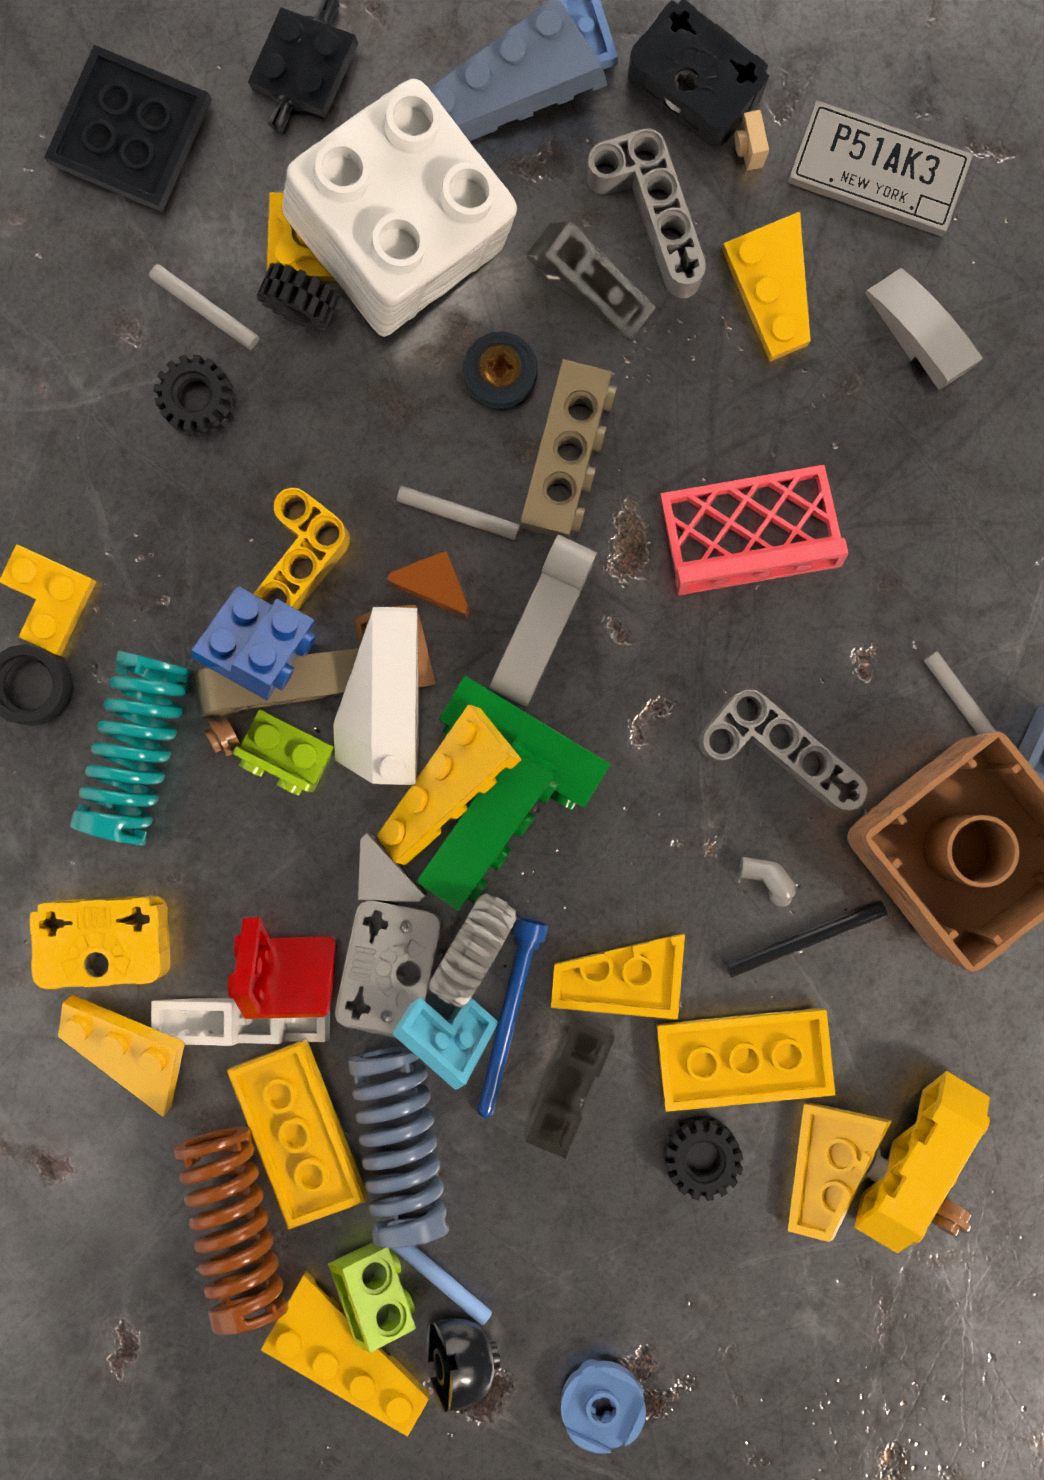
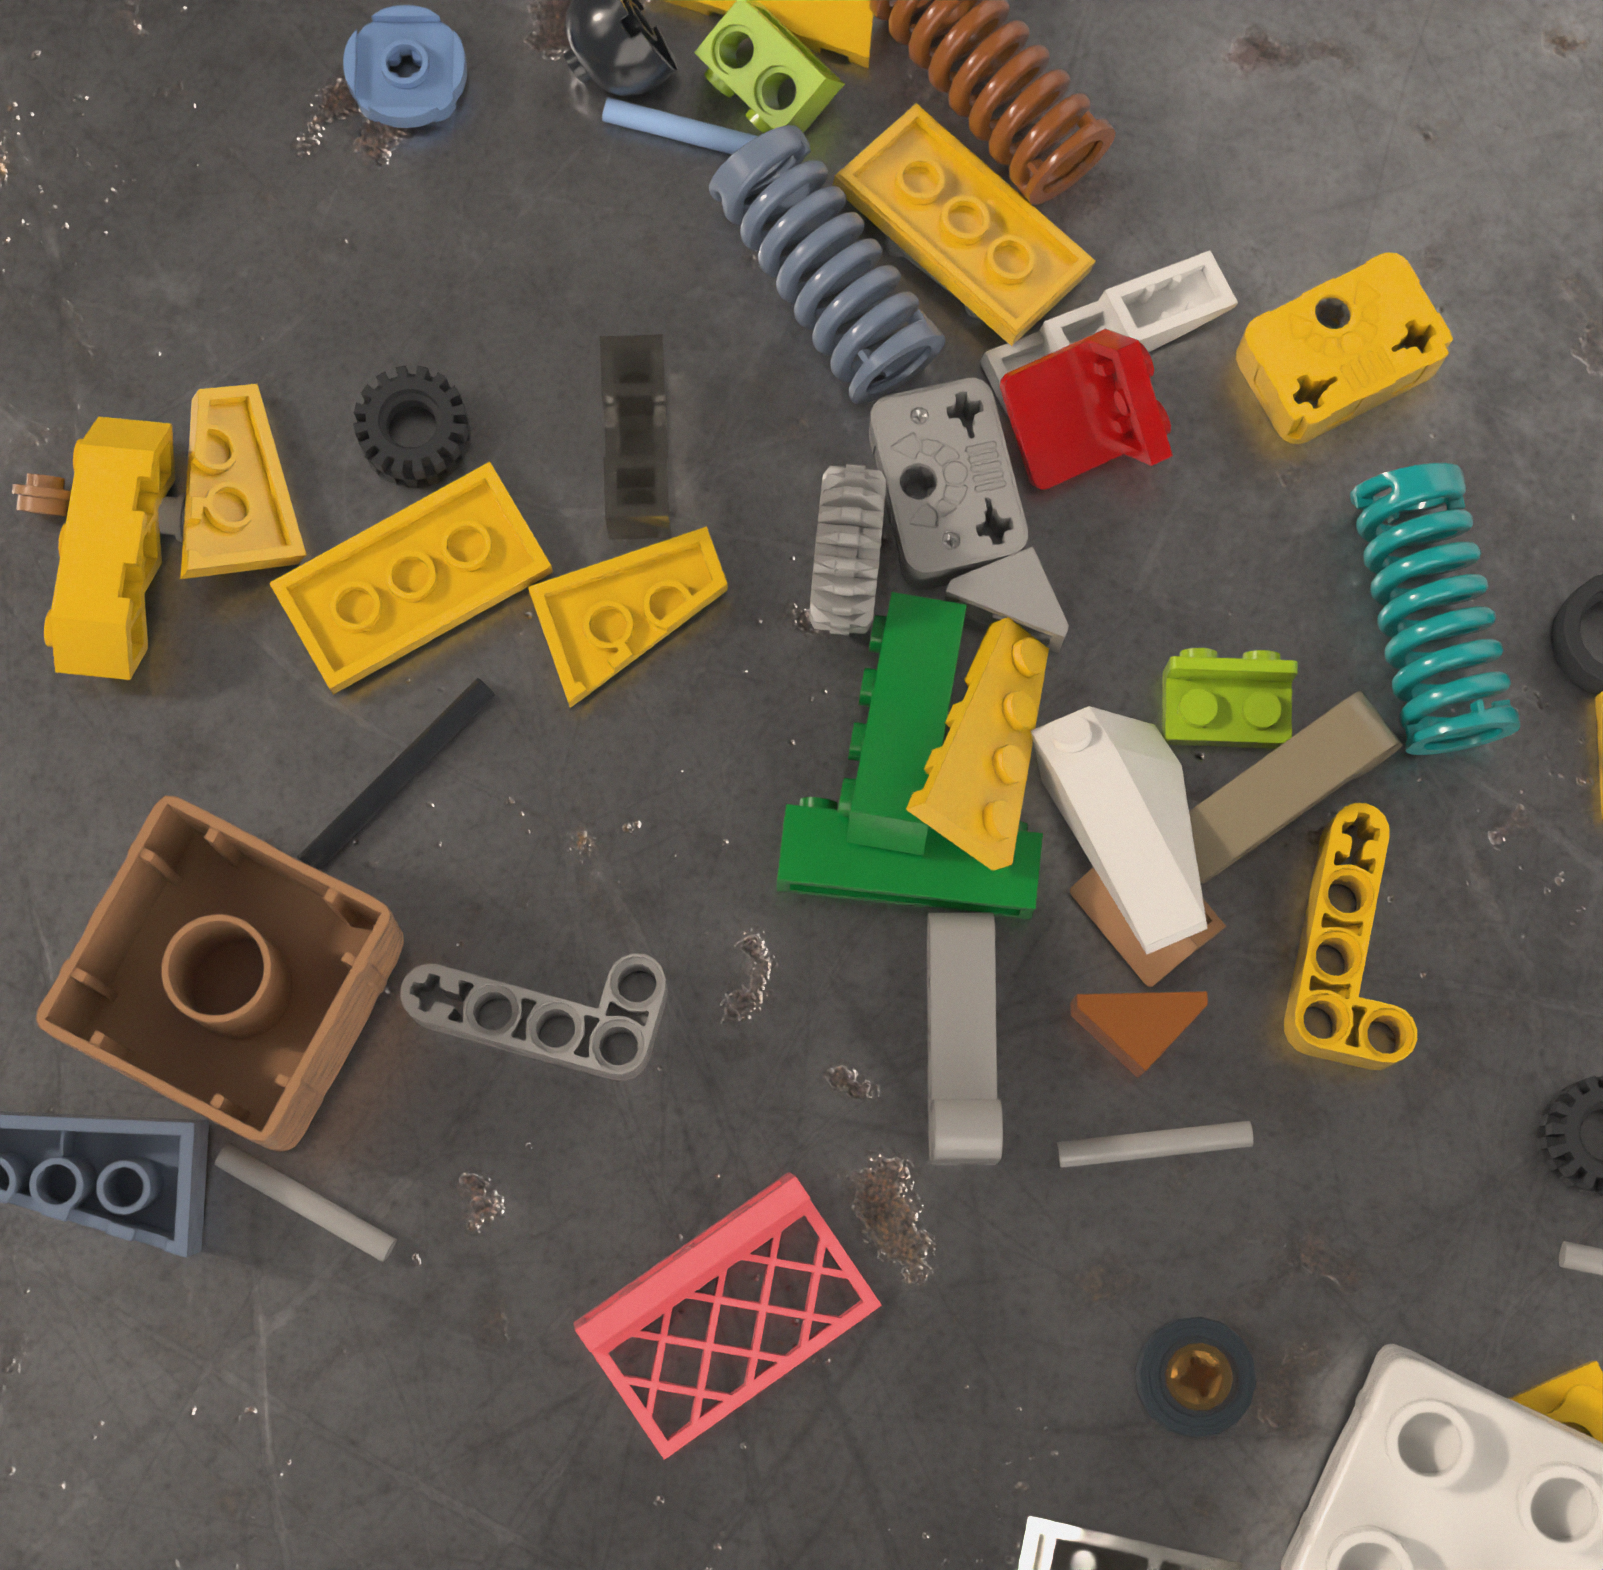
camera: 150 degrees right, 10 degrees down
yellow wing [58,994,185,1117] -> none
plate [191,585,316,700] -> none
medium nougat plate [203,716,240,757] -> none
black tyre [257,263,340,331] -> none
medium azure plate [392,997,499,1090] -> none
blue piece [477,917,548,1118] -> none
dark tan brick [520,359,617,539] -> none
light grey arm [739,857,796,907] -> none

